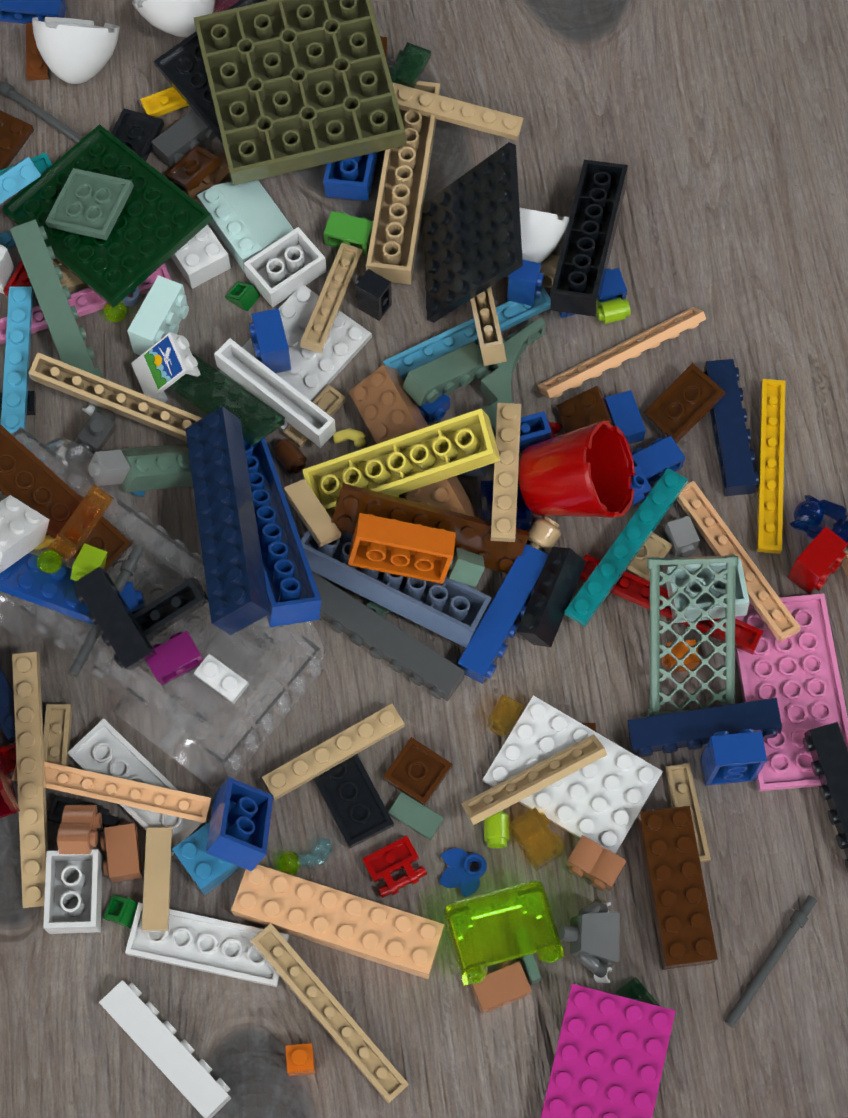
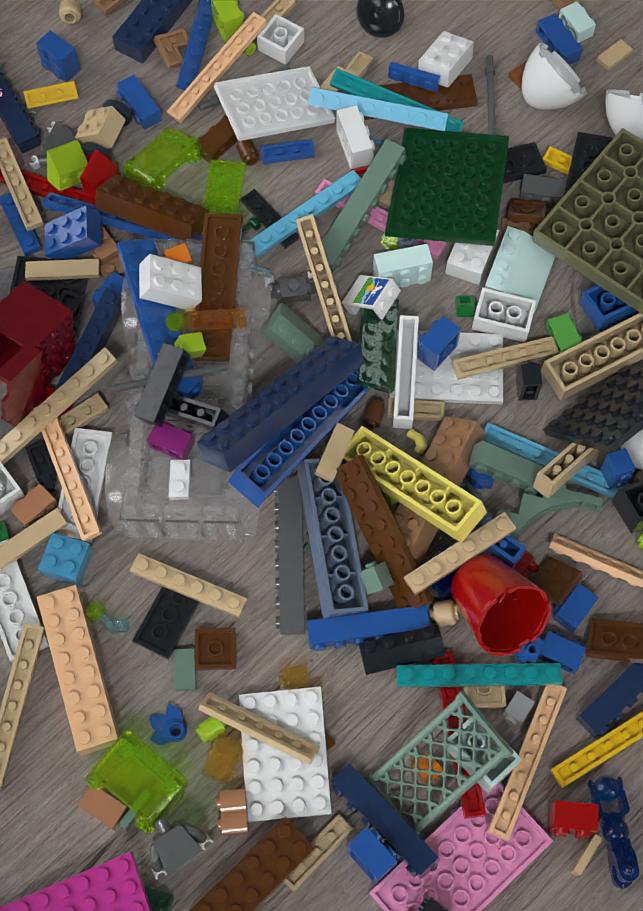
camera: 55 degrees right, 0 degrees up
sand green plate [45,168,134,240] -> none
nougat brick [57,805,102,854] -> none
light grey brick [88,450,131,486] -> none
blue brick [206,777,273,871] -> none
orange brick [348,513,456,584] -> none
red plate [362,835,427,898] -> none

